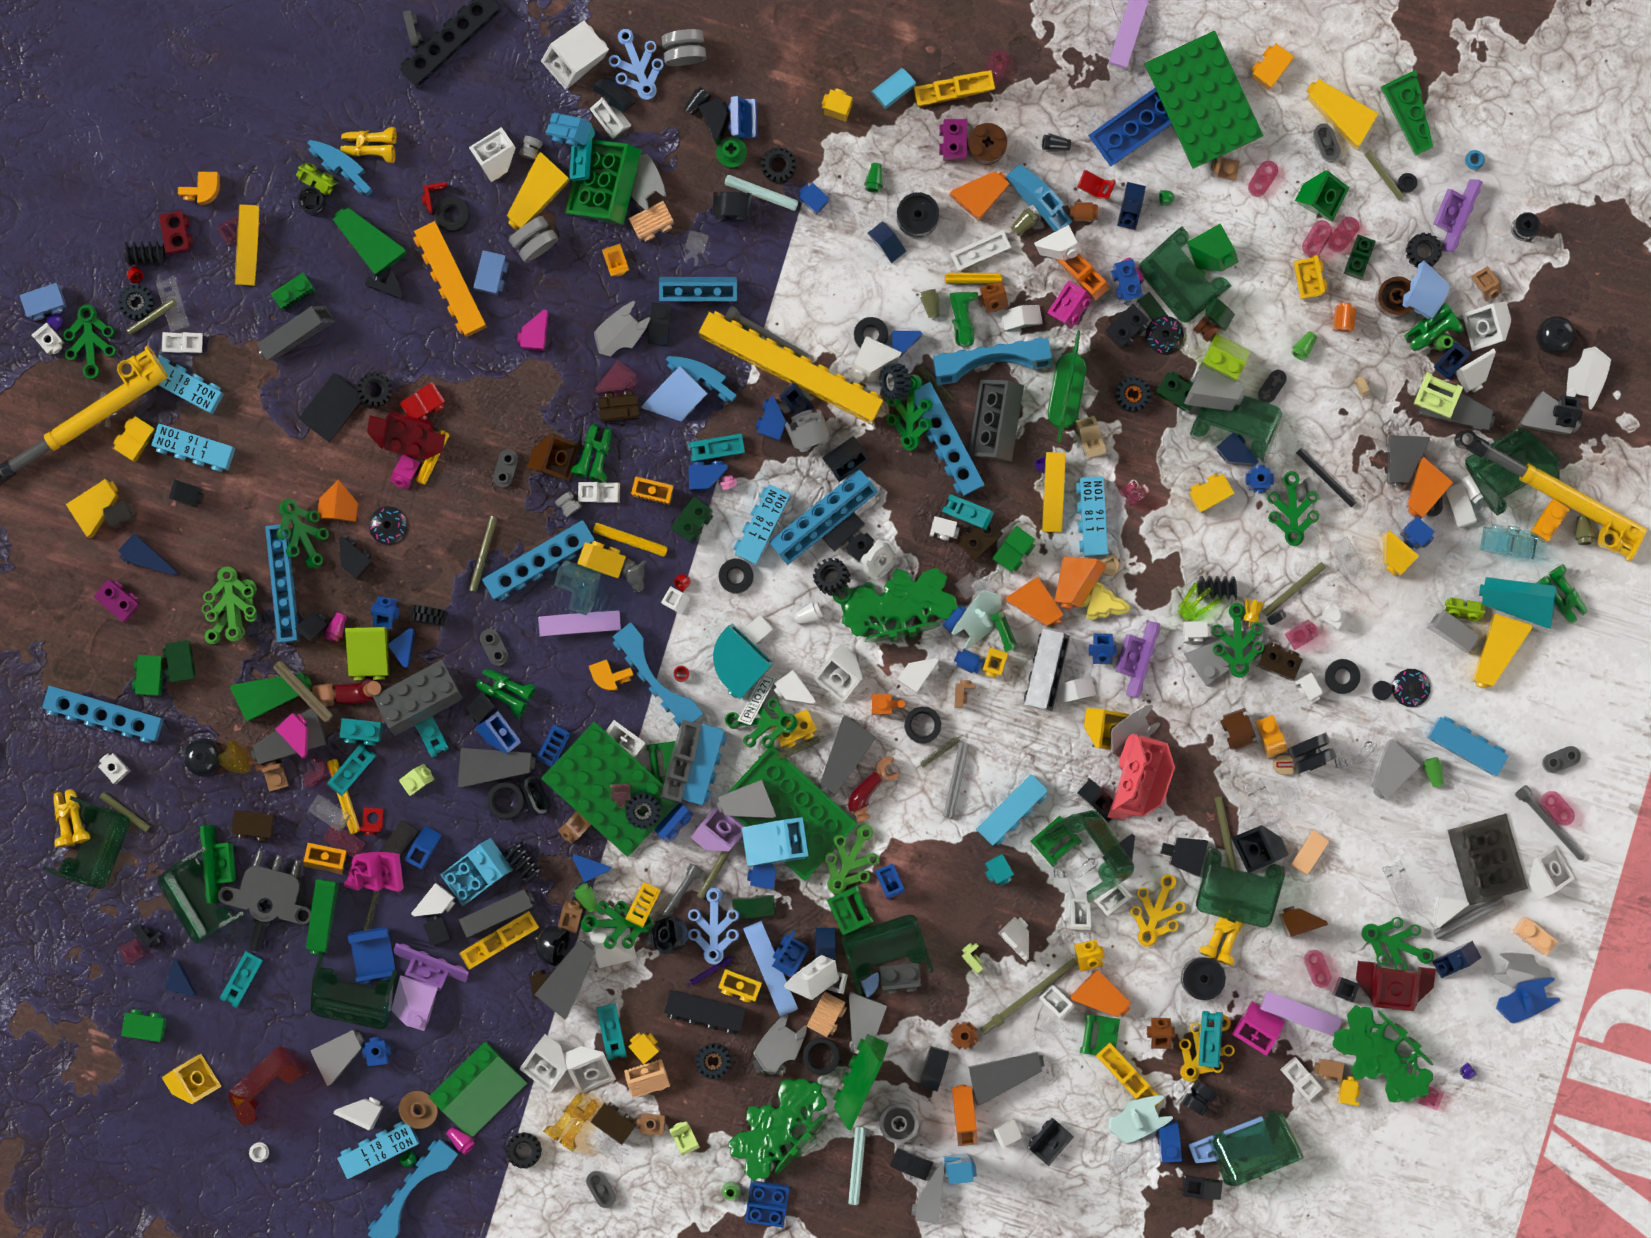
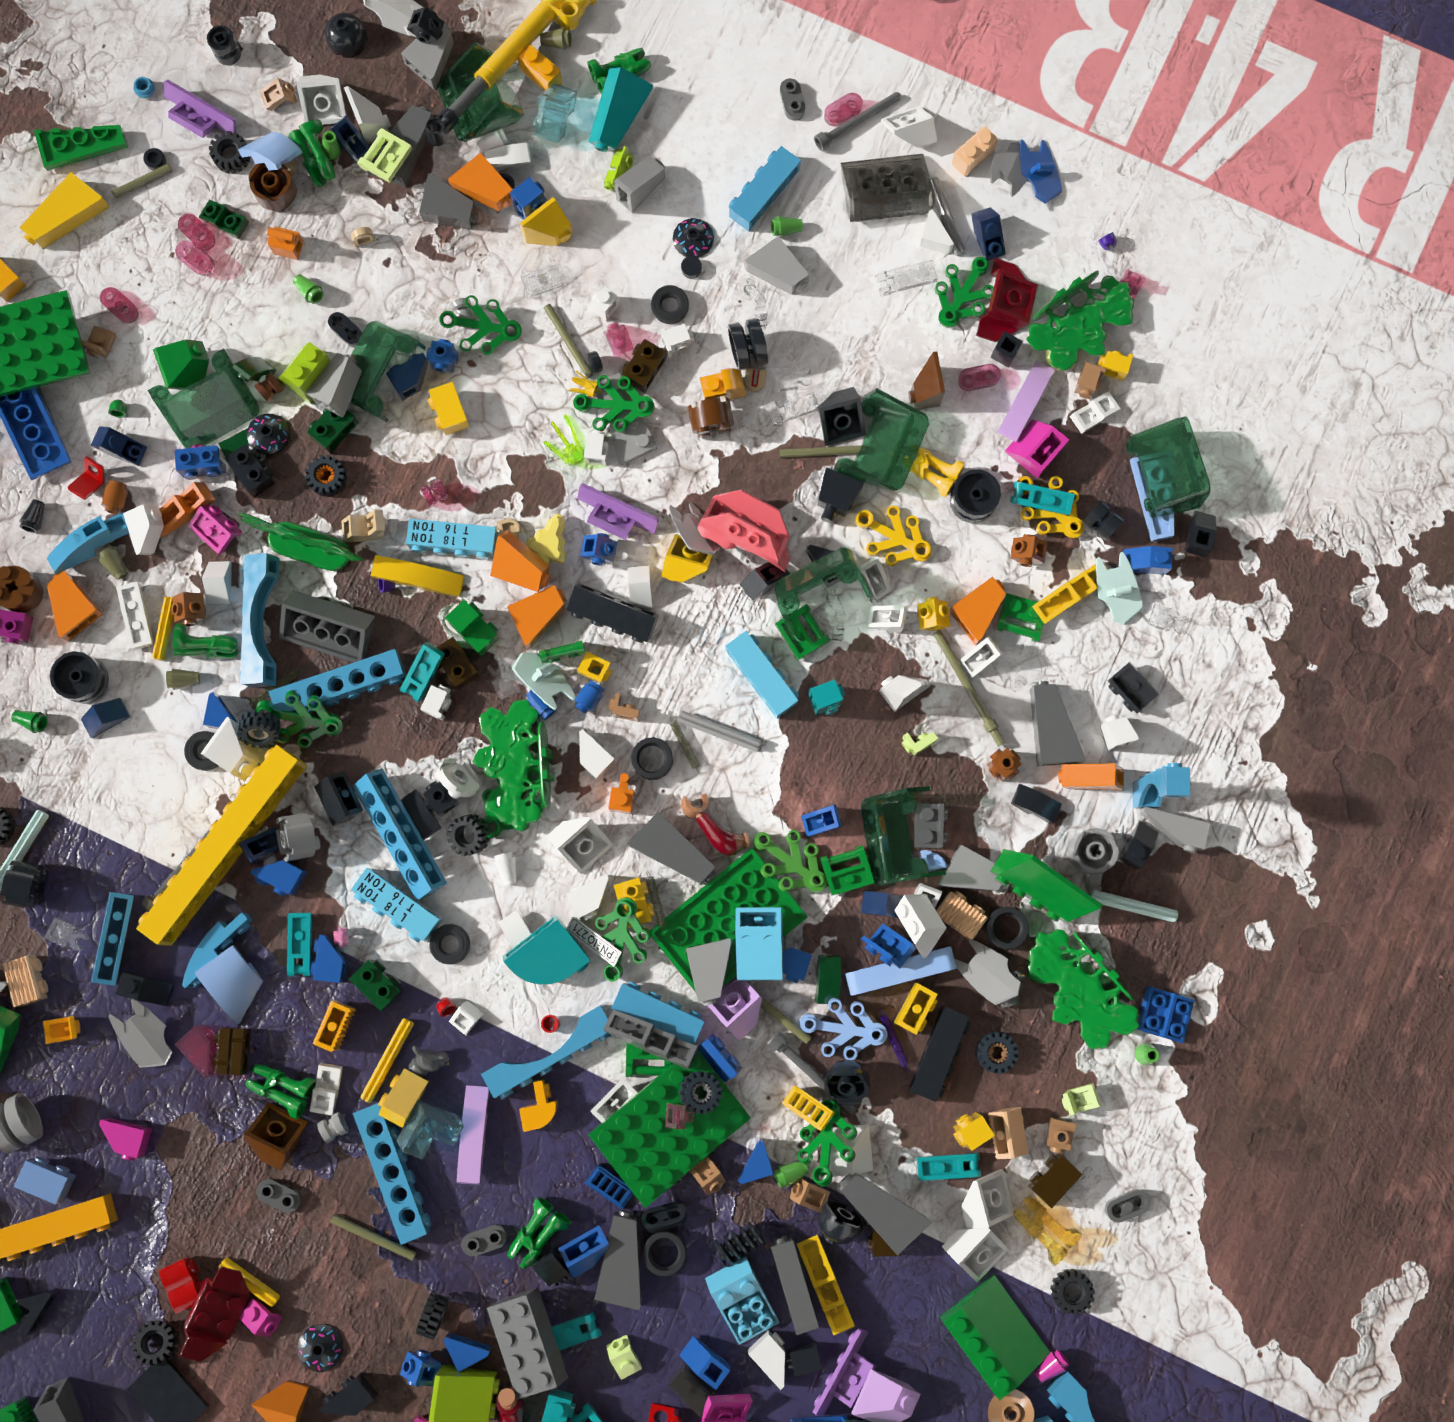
camera: 85 degrees left, 5 degrees down
blue brick [799,182,829,215] -> none
black piece [1196,576,1237,601] -> none
light nougat slope [1290,830,1329,876] -> none
yellow bracket [1293,255,1327,300] -> none
green slope [1295,170,1350,222] -> none
black bar [1296,448,1356,507] -> none
dark grey plate [1313,123,1341,162] -> none
yellow slope [1472,613,1533,689] -> none

